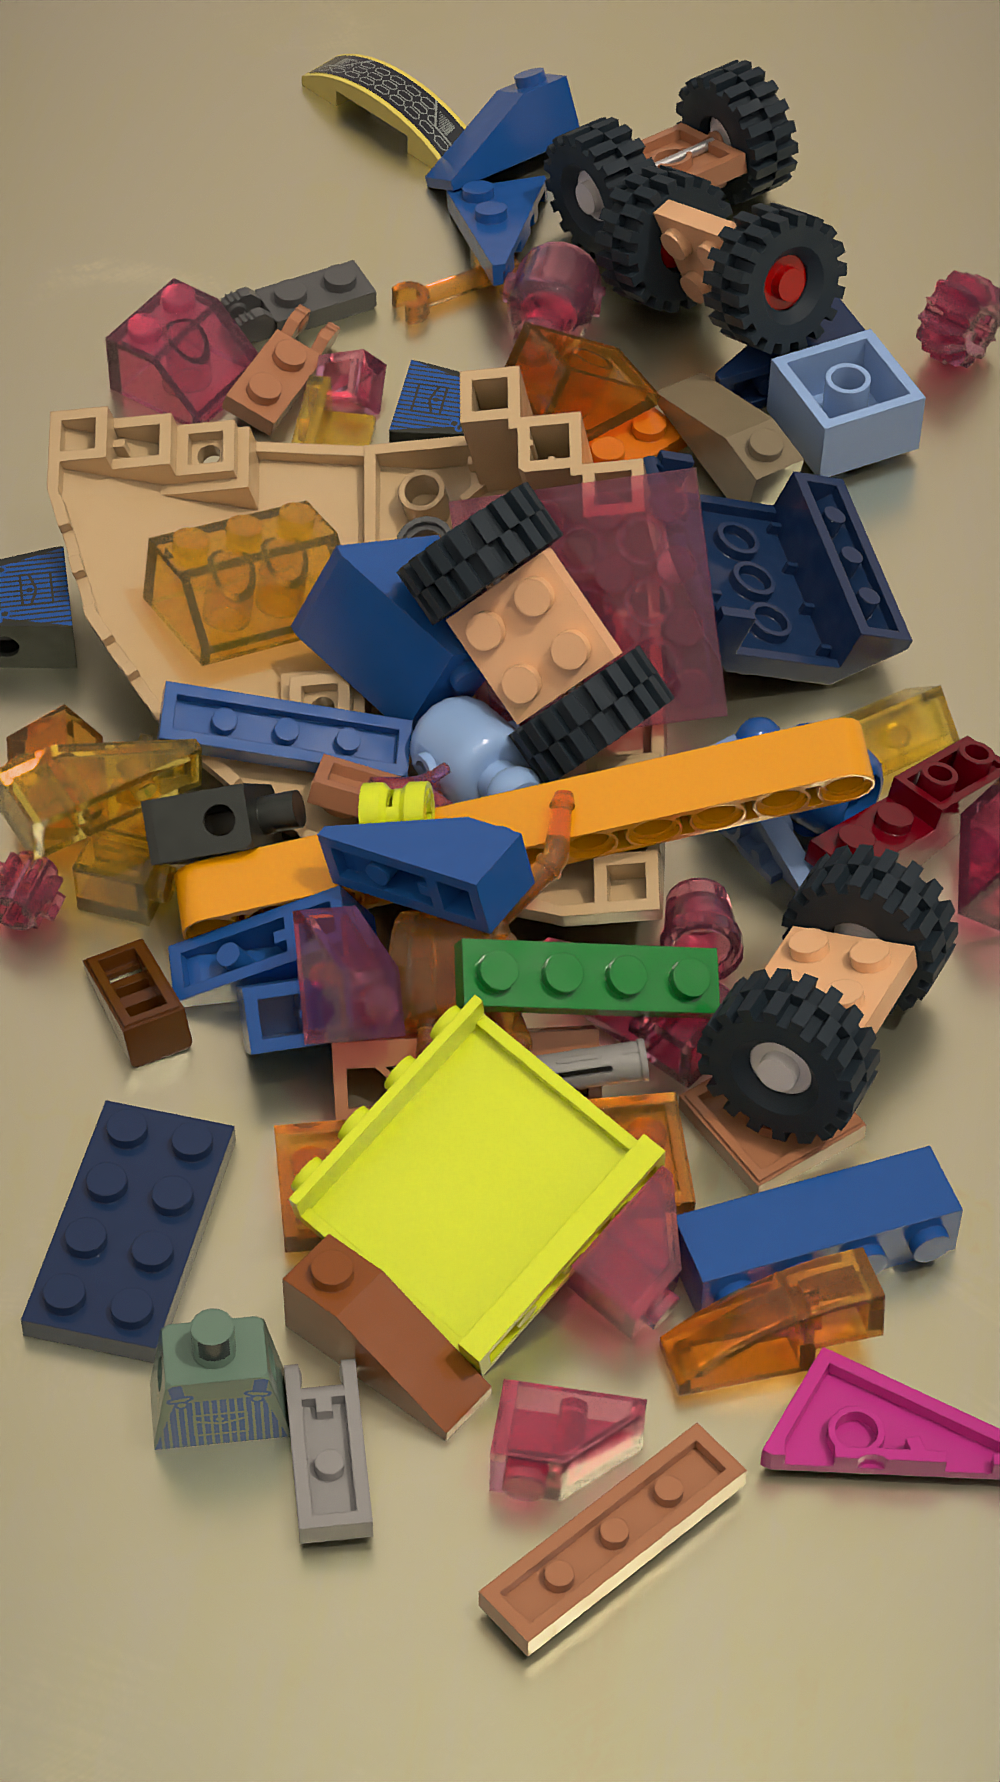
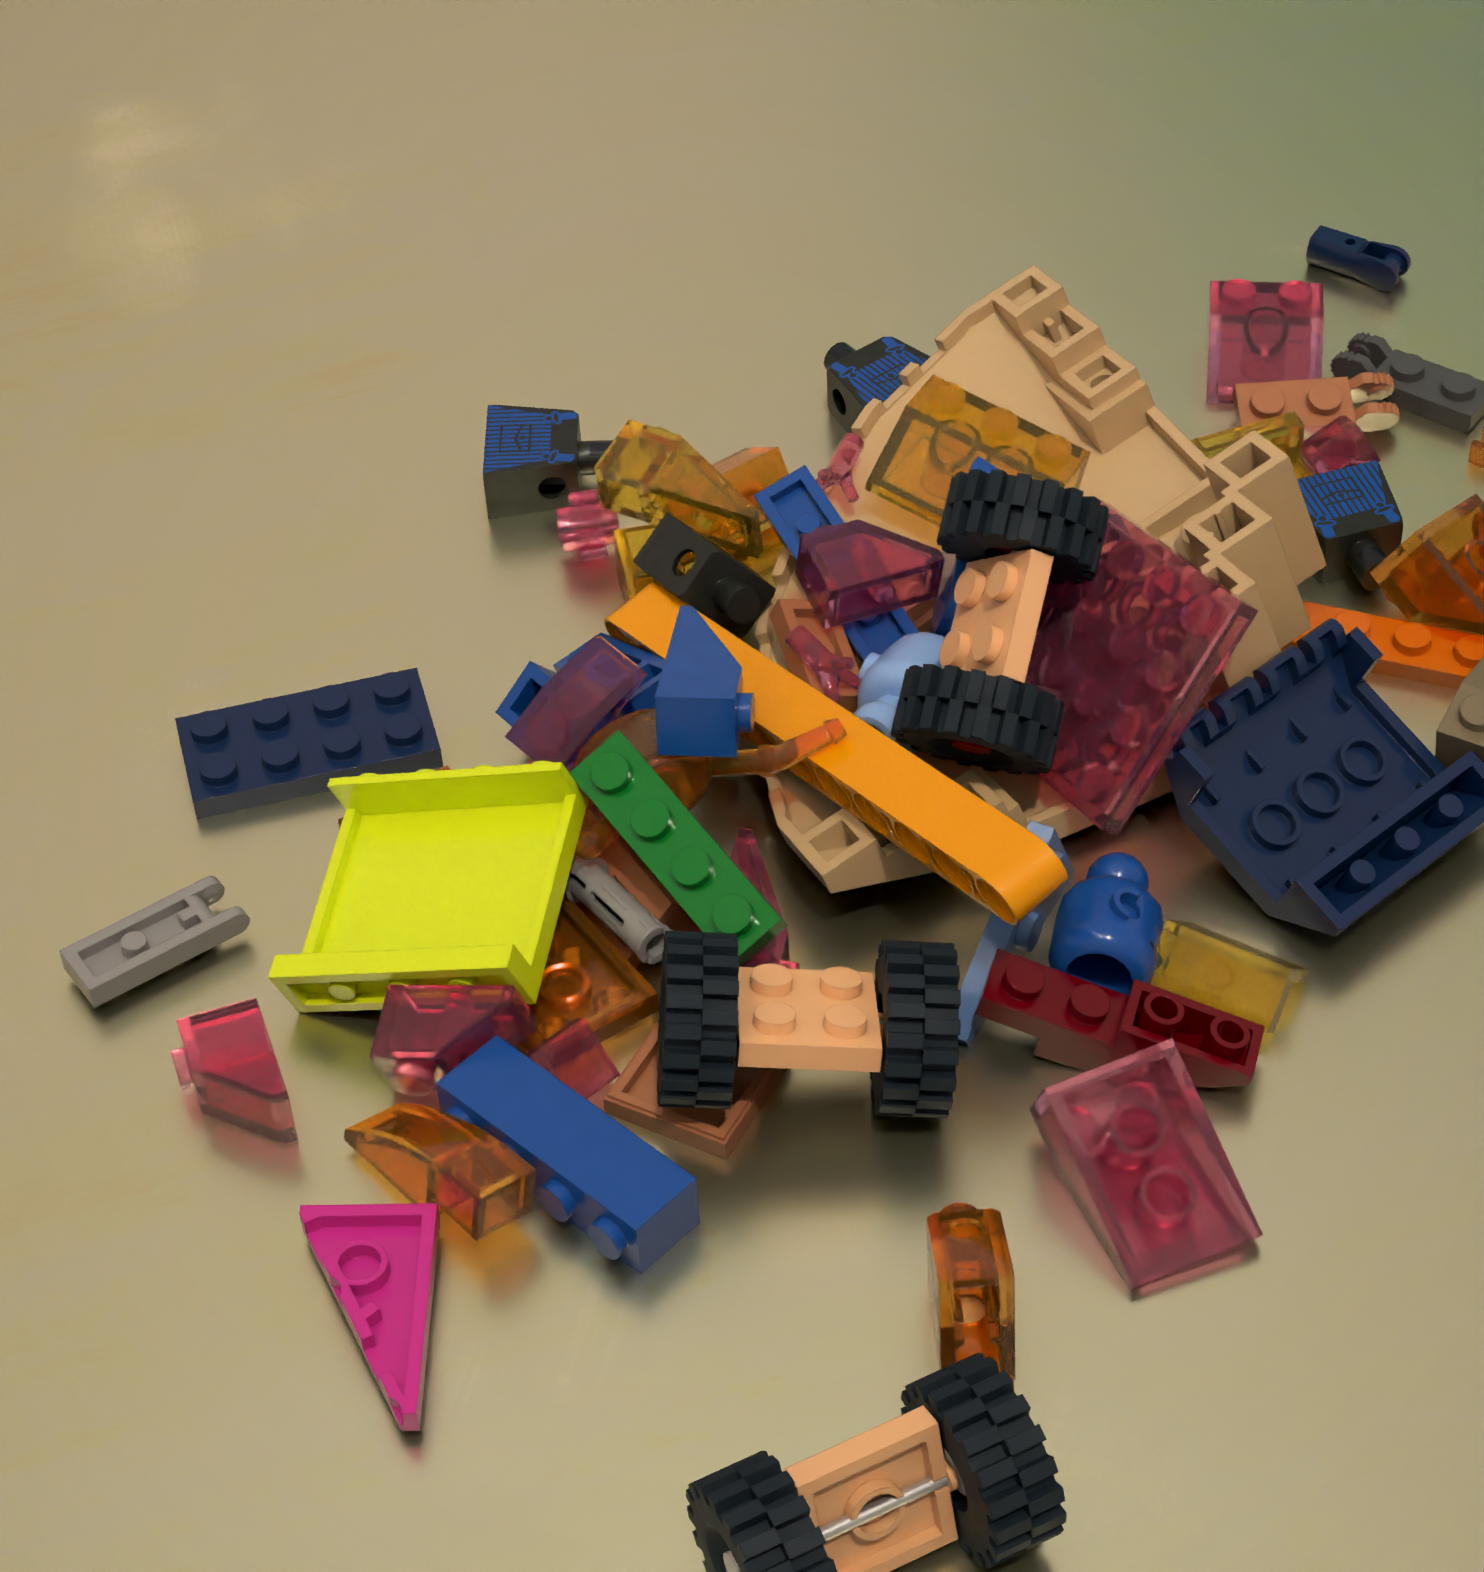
camera: 65 degrees right, 5 degrees down
reddish brown slope [83,939,192,1067] -> none
sand green torso [150,1308,290,1450] -> none
dark orange slope [282,1234,492,1441] -> none
neon yellow wheel [358,781,435,824] -> none
nougat plate [478,1423,747,1657] -> none
clear pink piece [660,878,744,980] -> none
none -> clear pink tile [525,1017,621,1099]
none -> clear pink slope [795,519,945,629]
none -> clear pink bar [815,433,864,503]
none -> dark blue bar [1306,225,1411,291]

